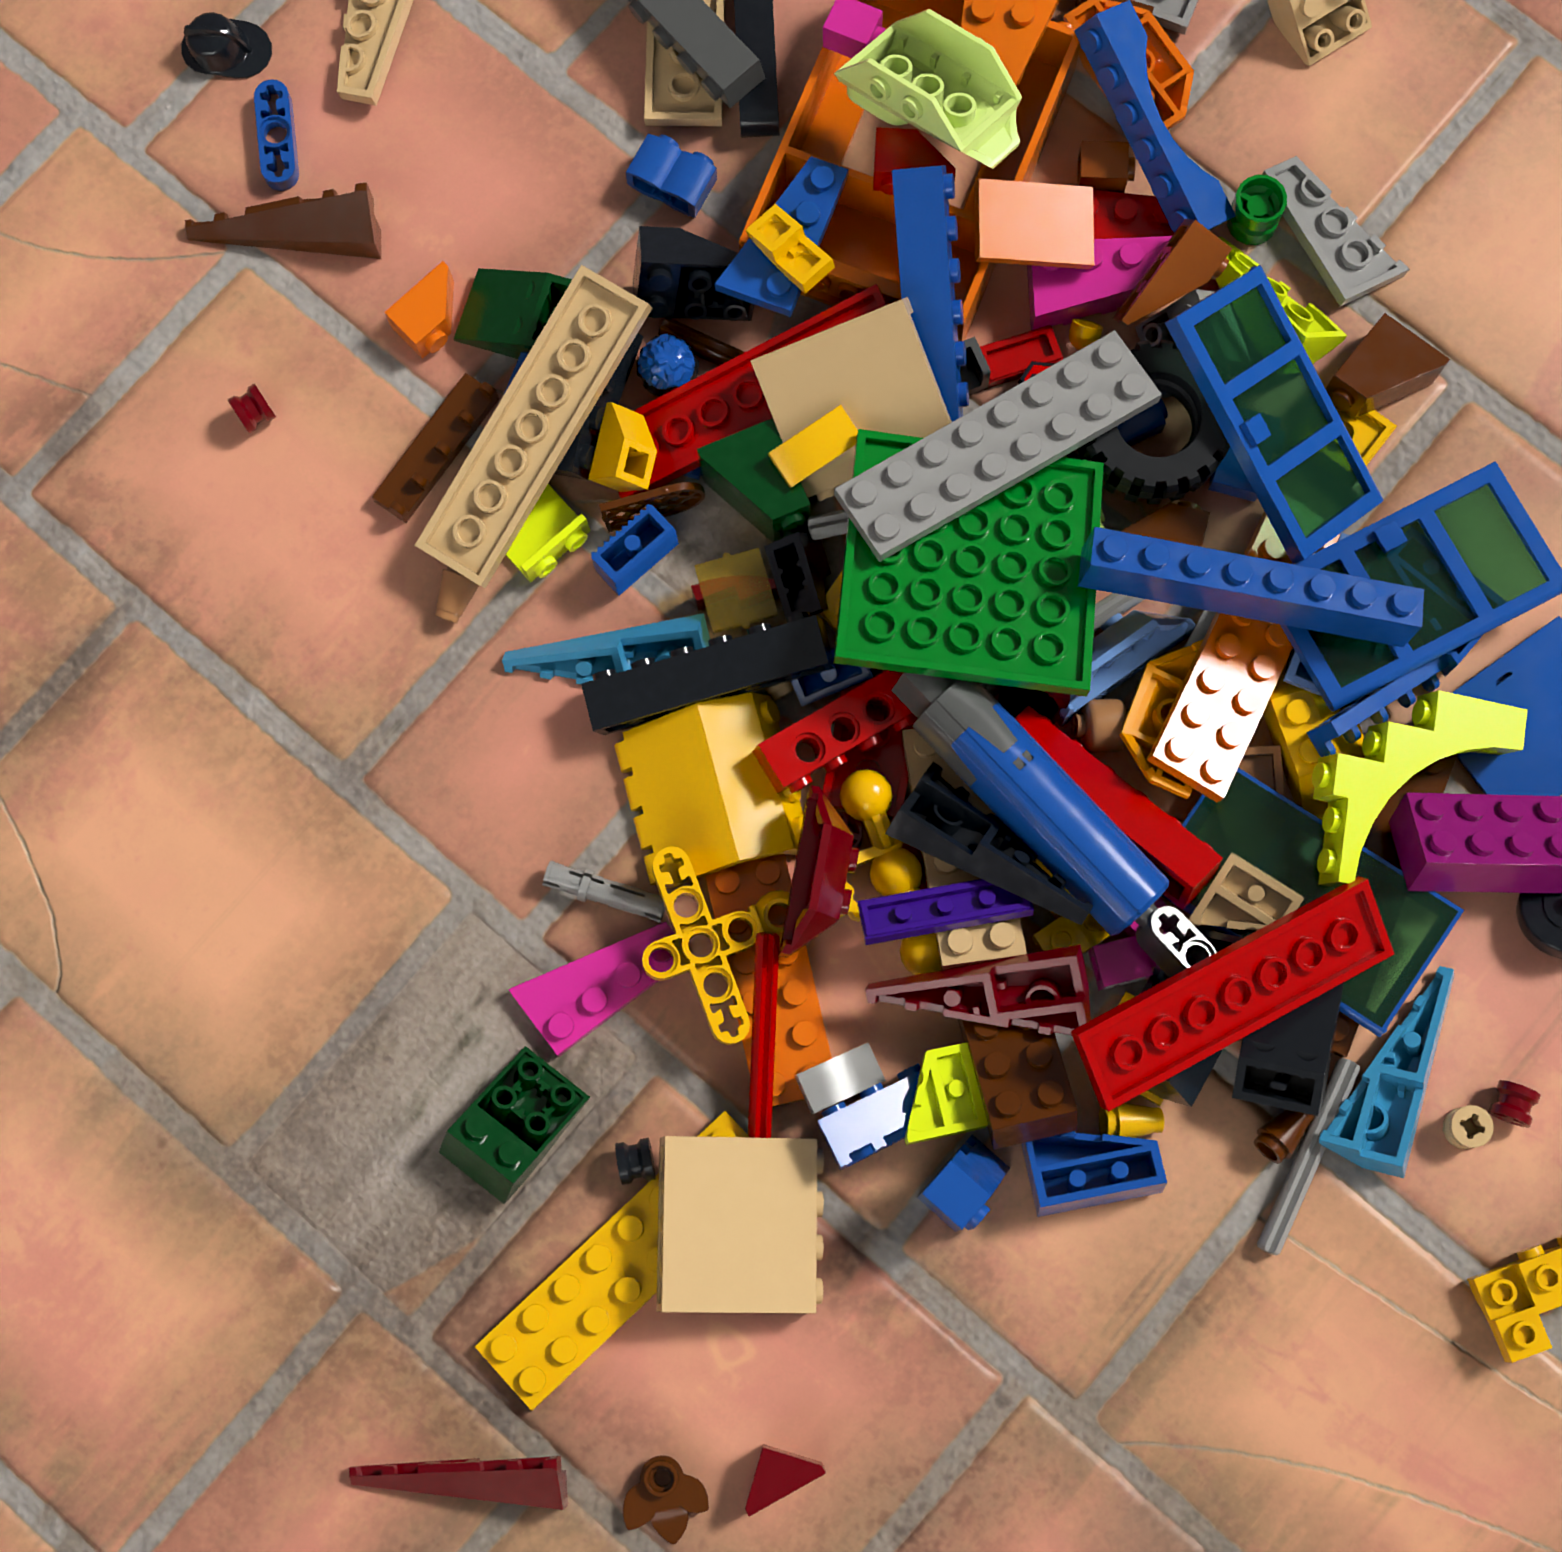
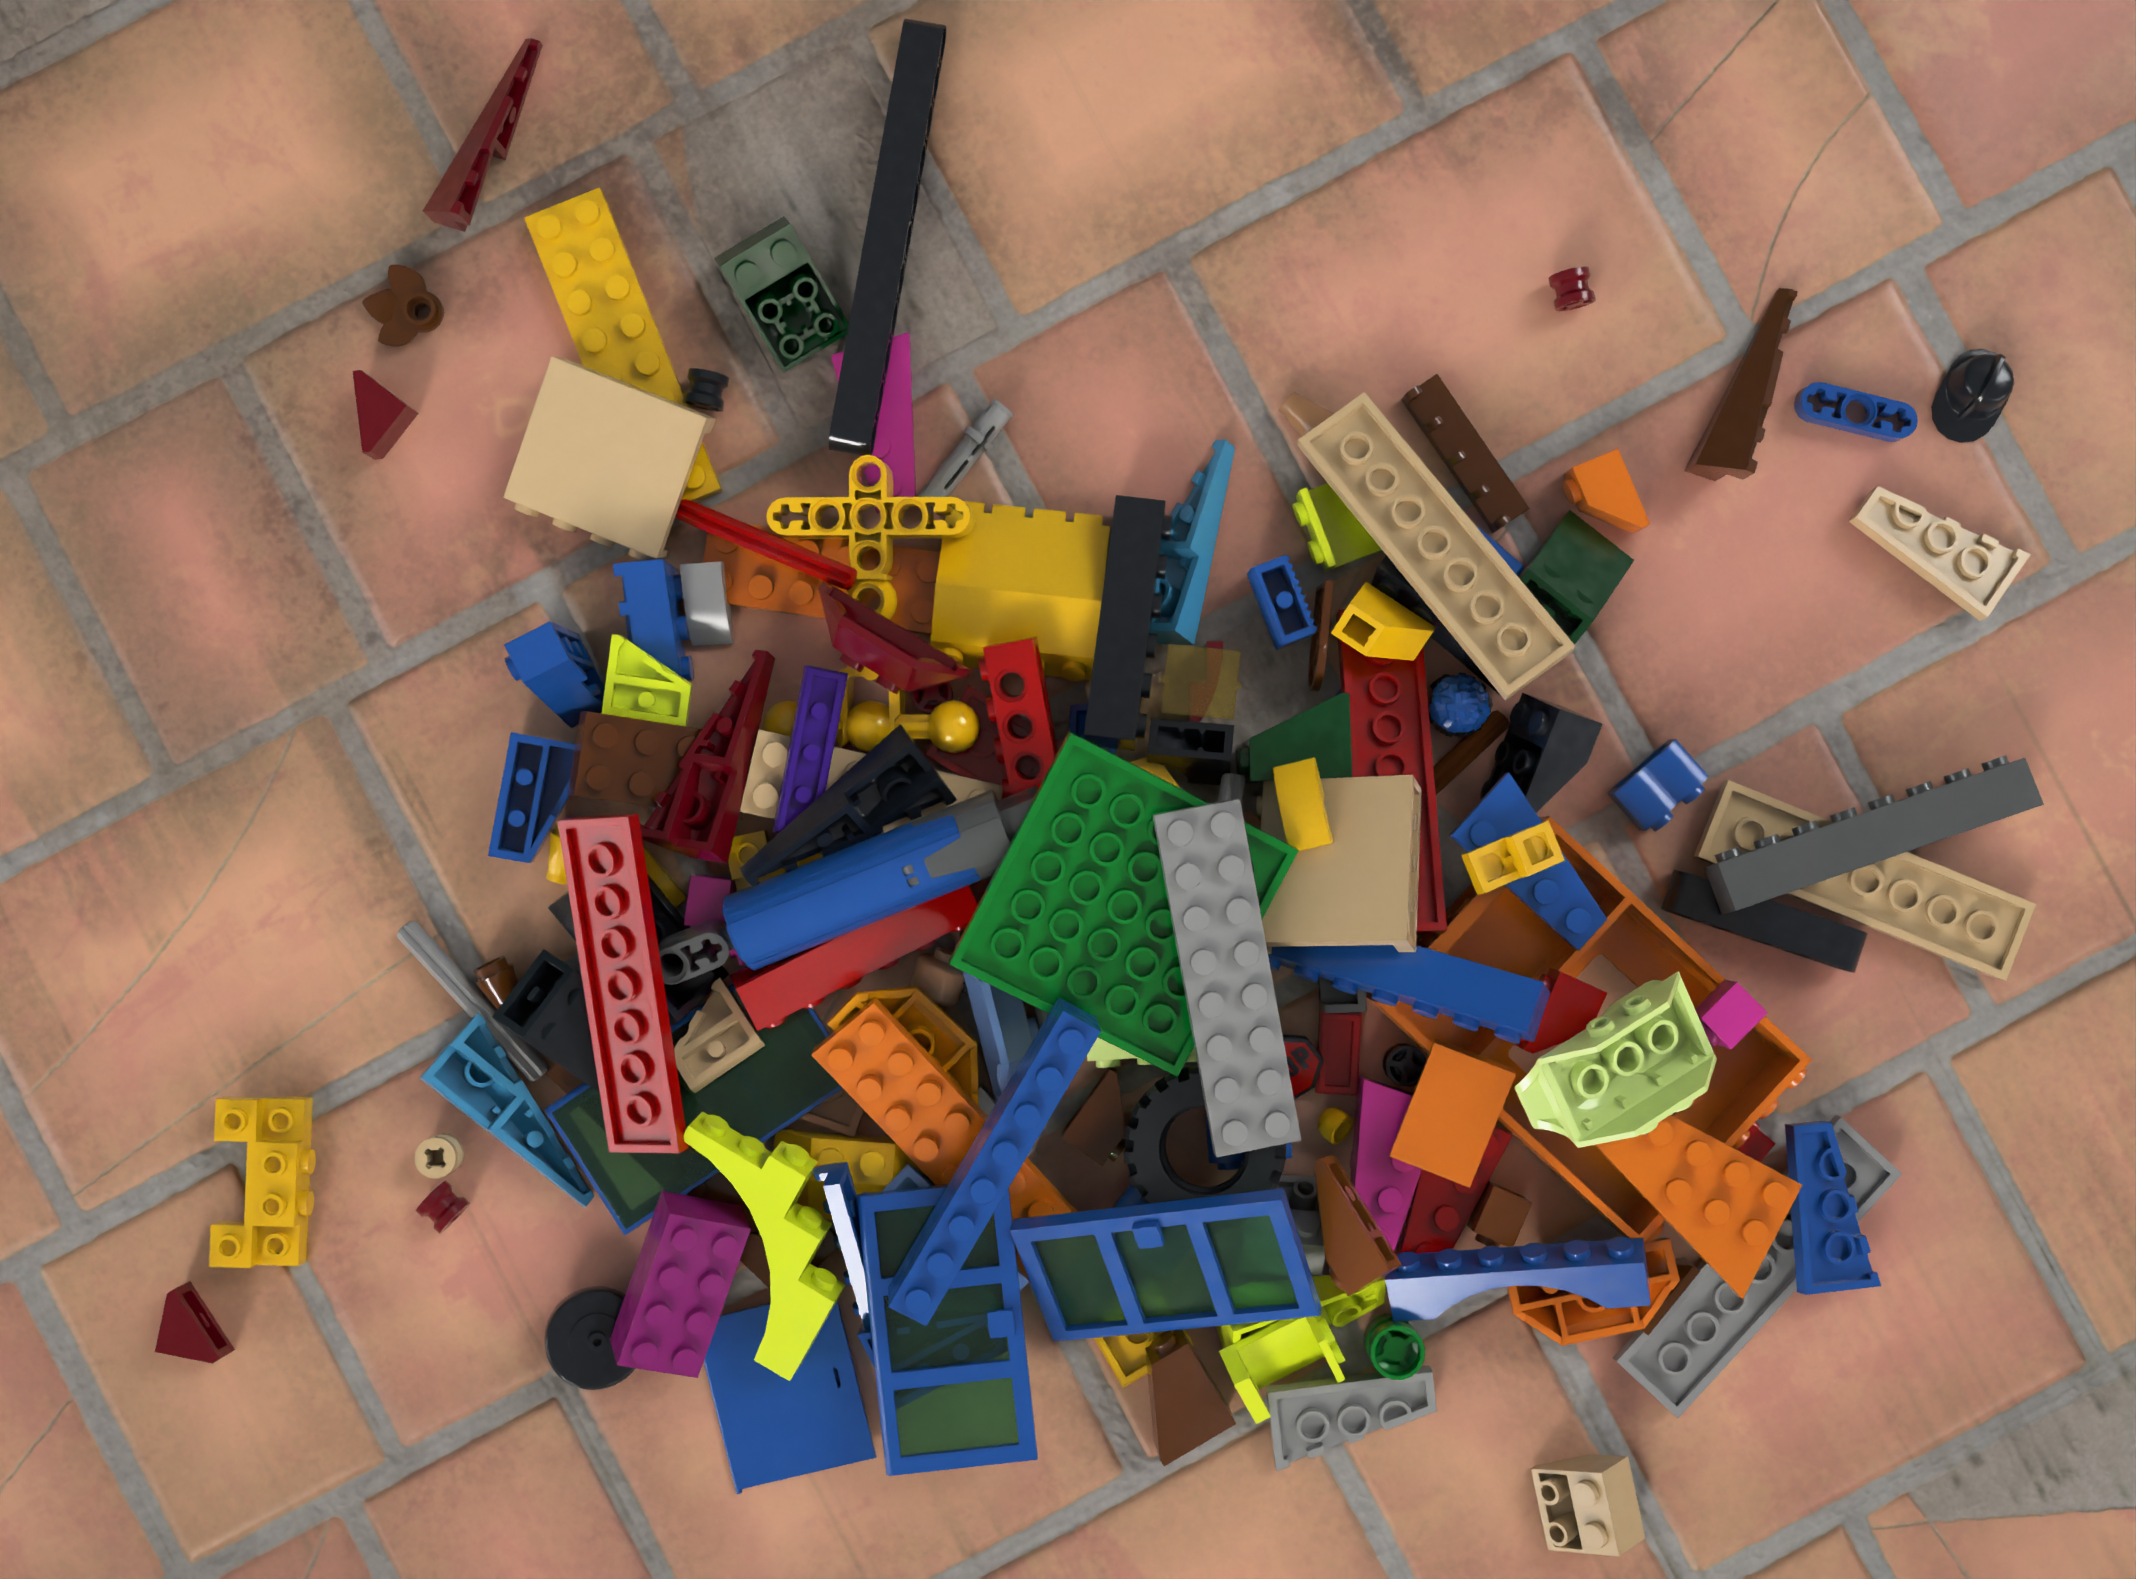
camera: 110 degrees right, 10 degrees up
none -> black beam [829,18,946,455]
none -> neon yellow panel [1219,1317,1346,1424]
none -> black wheel [1382,1043,1426,1087]

